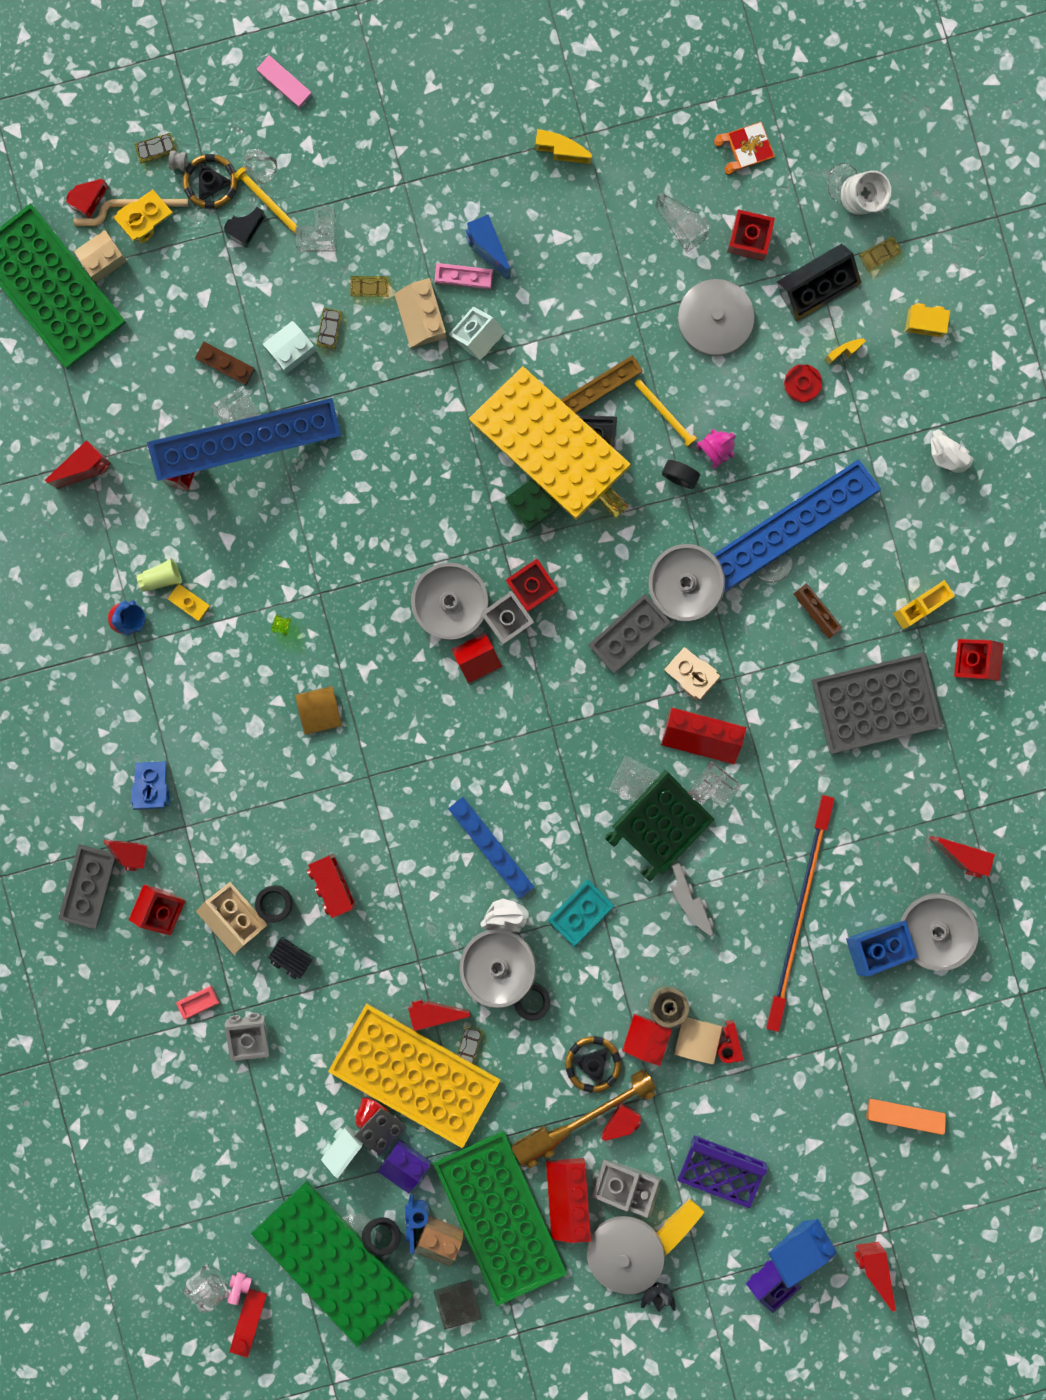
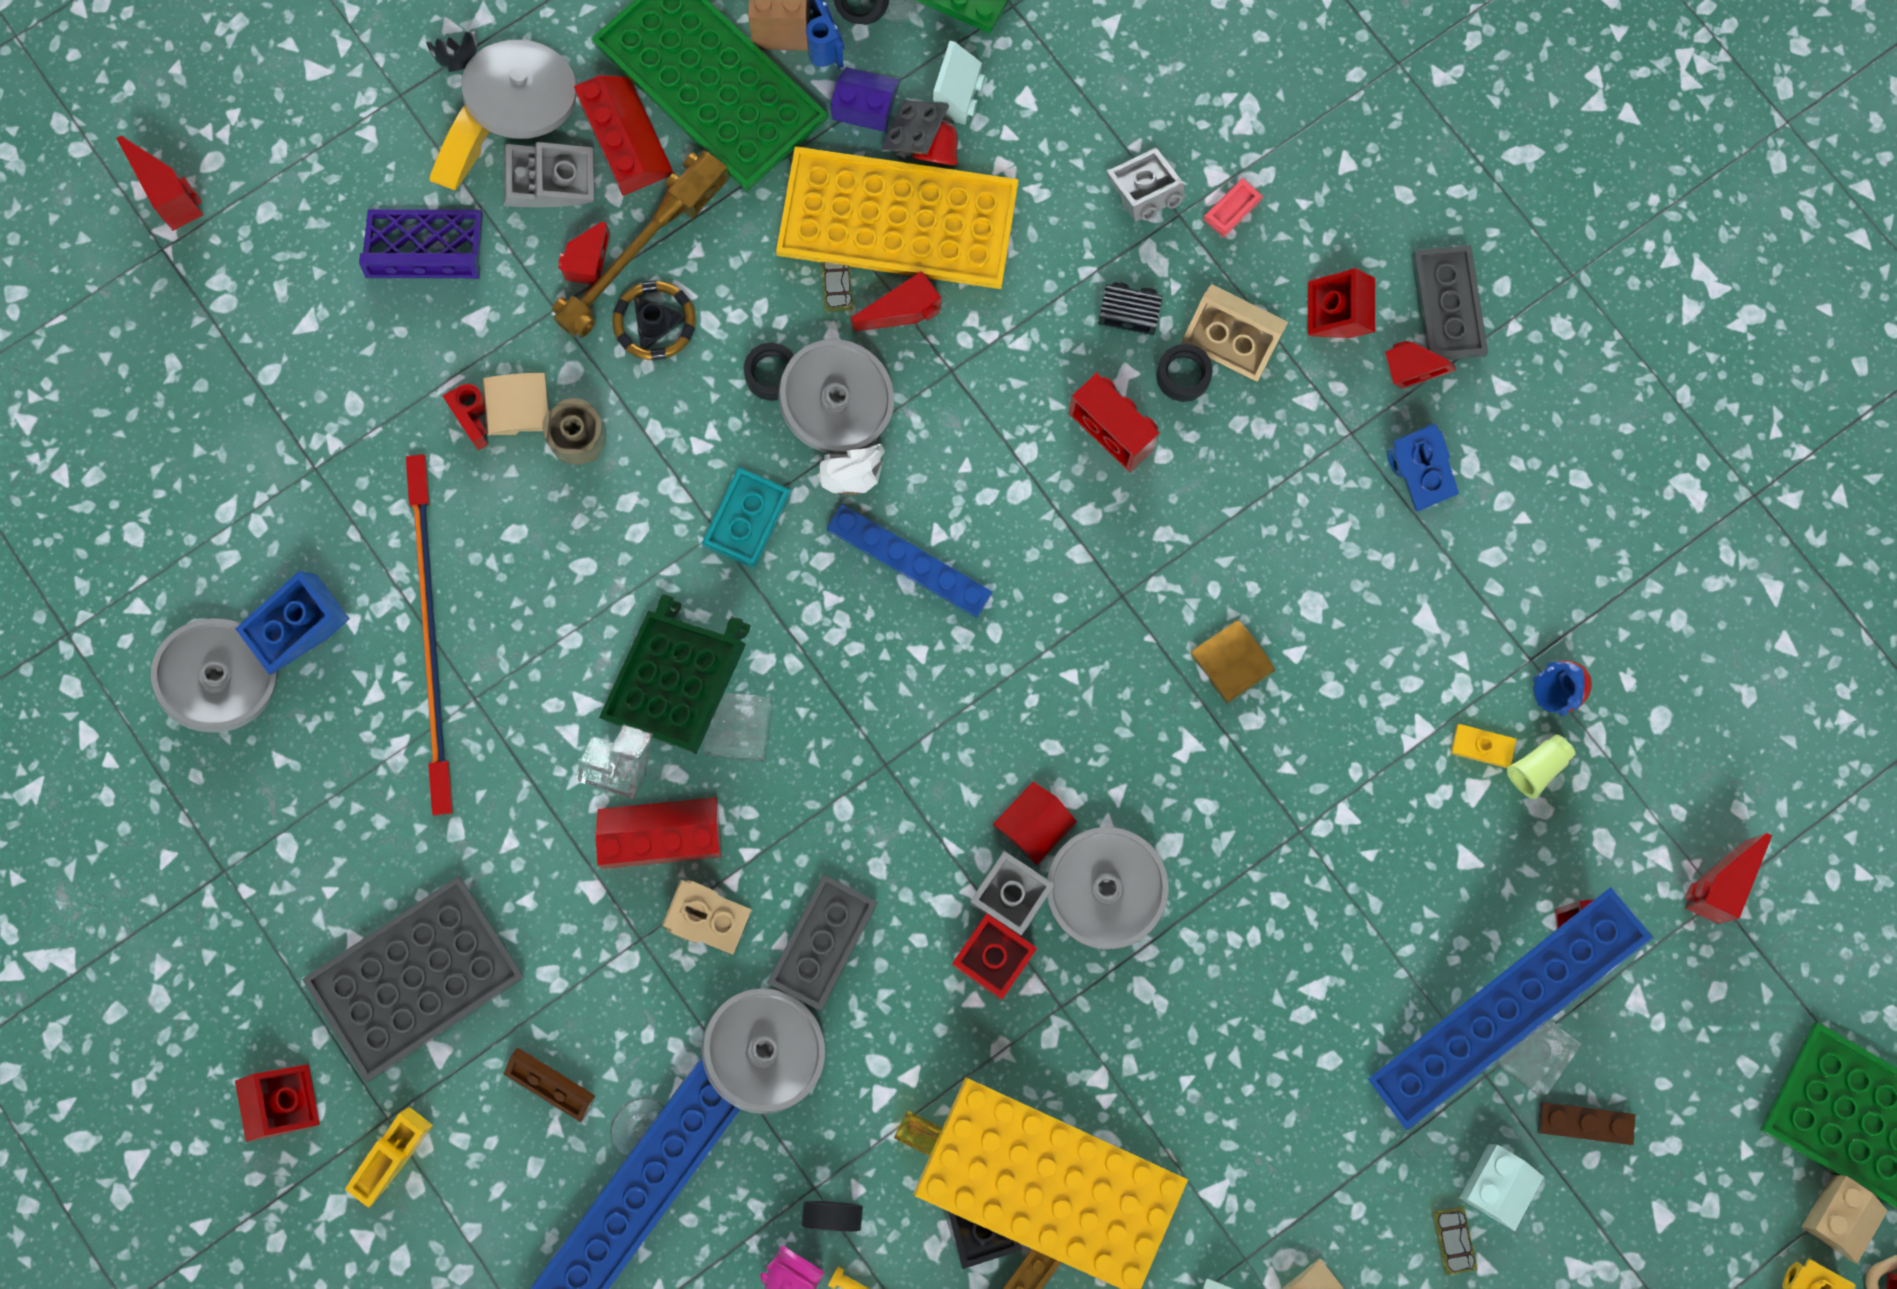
camera: 160 degrees right, 10 degrees down
clear neon green wheel [271,614,292,636] -> none
dark green brick [505,479,558,532] -> none
red slope [622,1014,672,1066] -> none
light grey slope [670,863,714,935] -> none
dark purple slope [746,1260,802,1313] -> none
blue slope [768,1219,837,1288] -> none
orange slope [866,1098,946,1135] -> none
red slope [929,836,995,879] -> none

